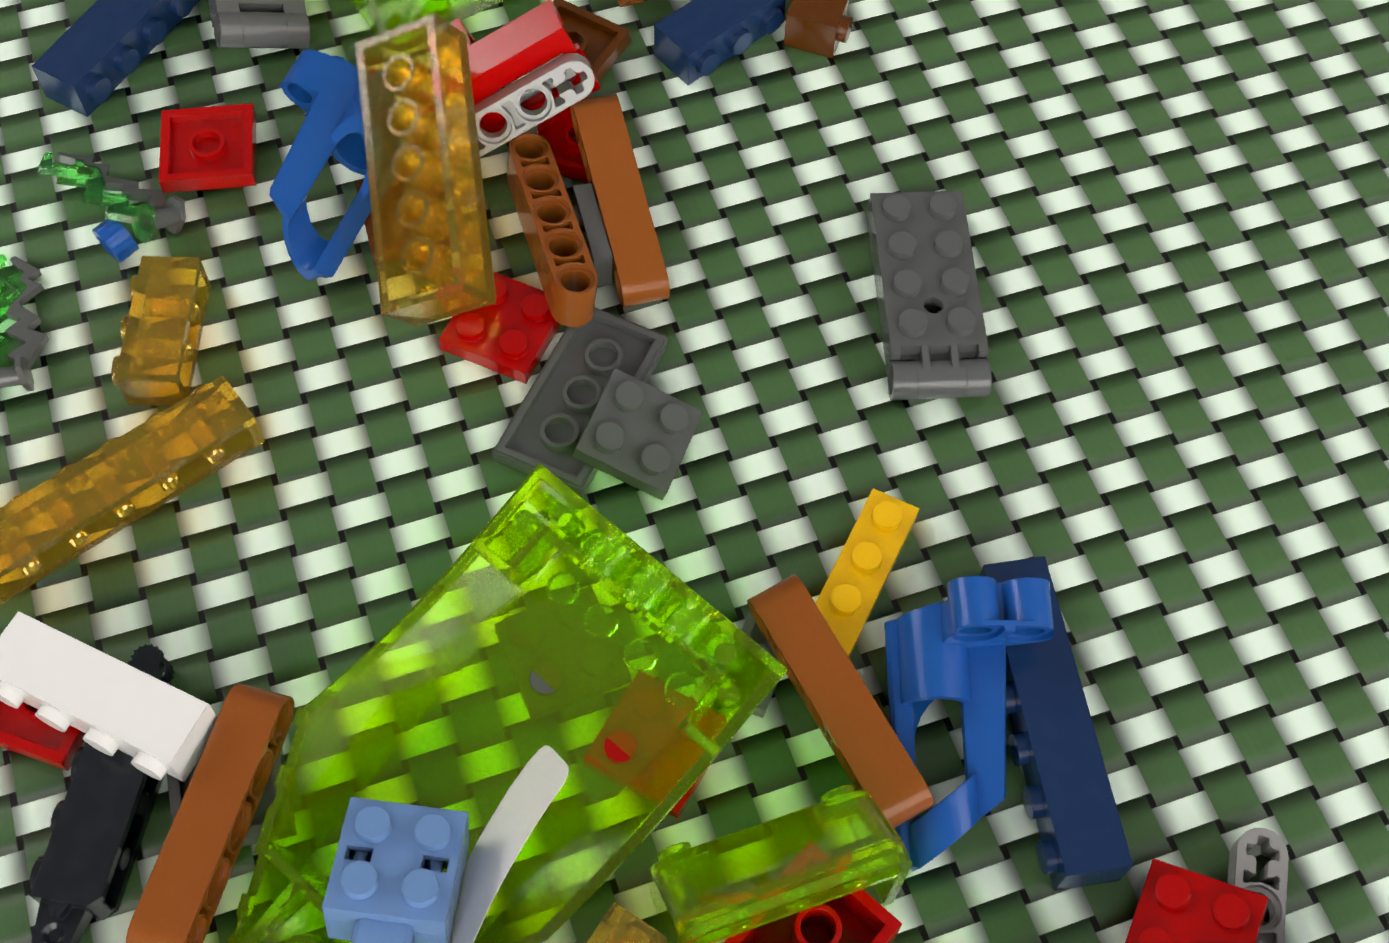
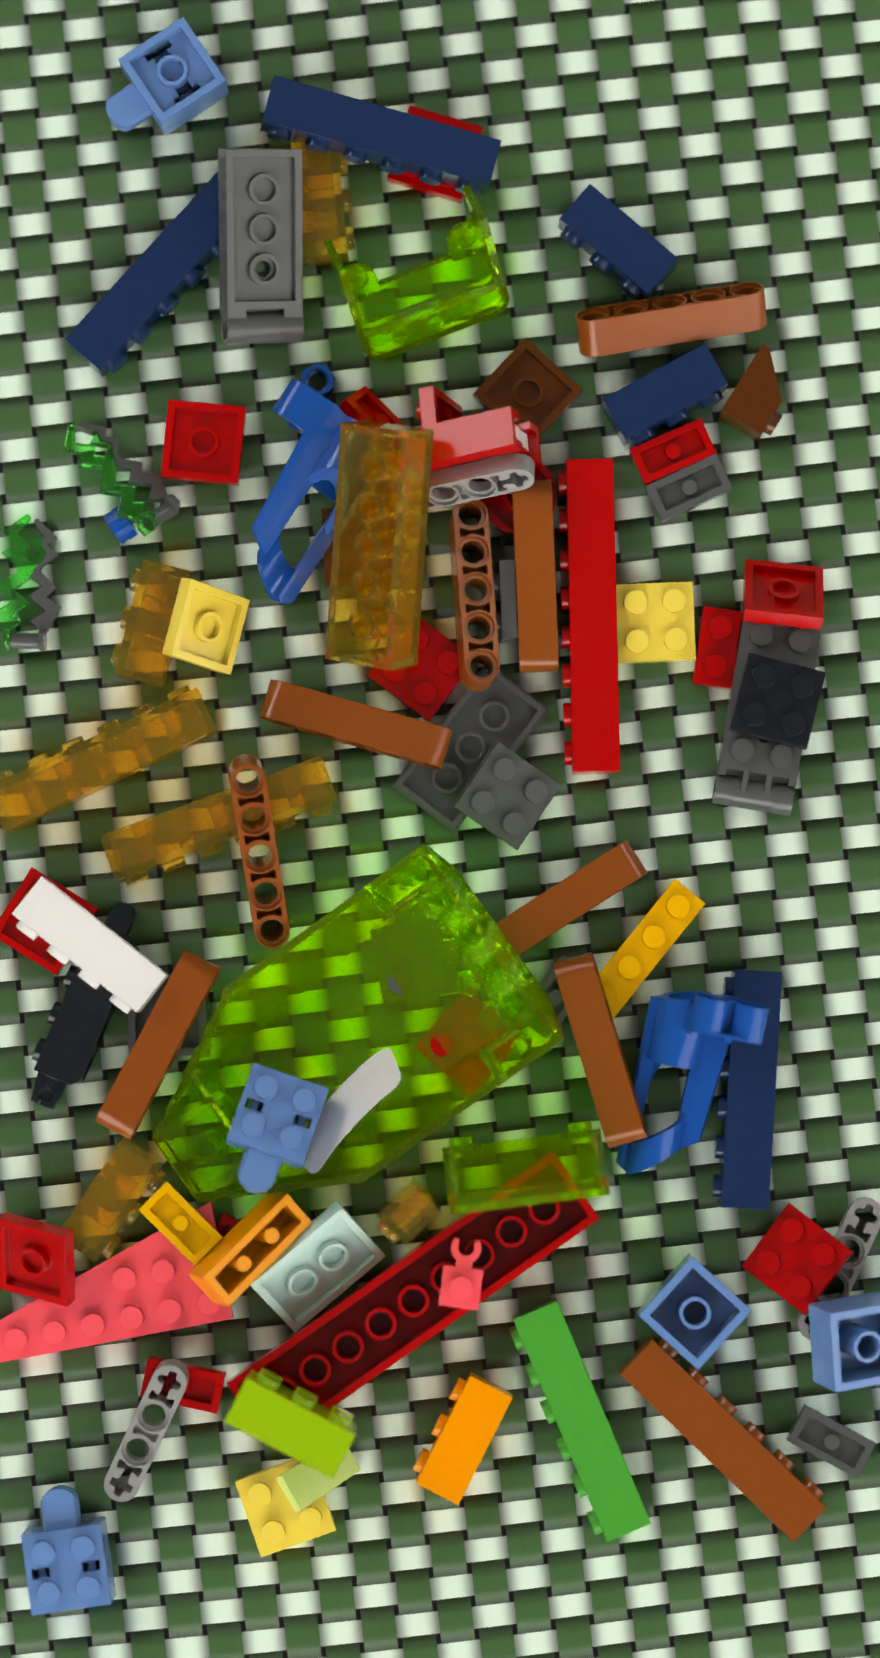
camera: 20 degrees right, 25 degrees up
none -> clear yellow brick [100,755,339,886]
none -> light yellow plate [162,578,250,675]
none -> dark orange beam [228,754,290,948]
none -> dark orange beam [259,679,453,770]
none -> dark orange beam [465,840,648,976]
none -> red brick [558,458,620,775]
none -> light yellow plate [616,581,696,664]
none -> red plate [629,418,716,487]
none -> dark grey plate [645,453,733,523]
none -> red plate [692,606,742,690]
none -> black plate [729,653,826,750]
none -> red plate [743,559,824,630]

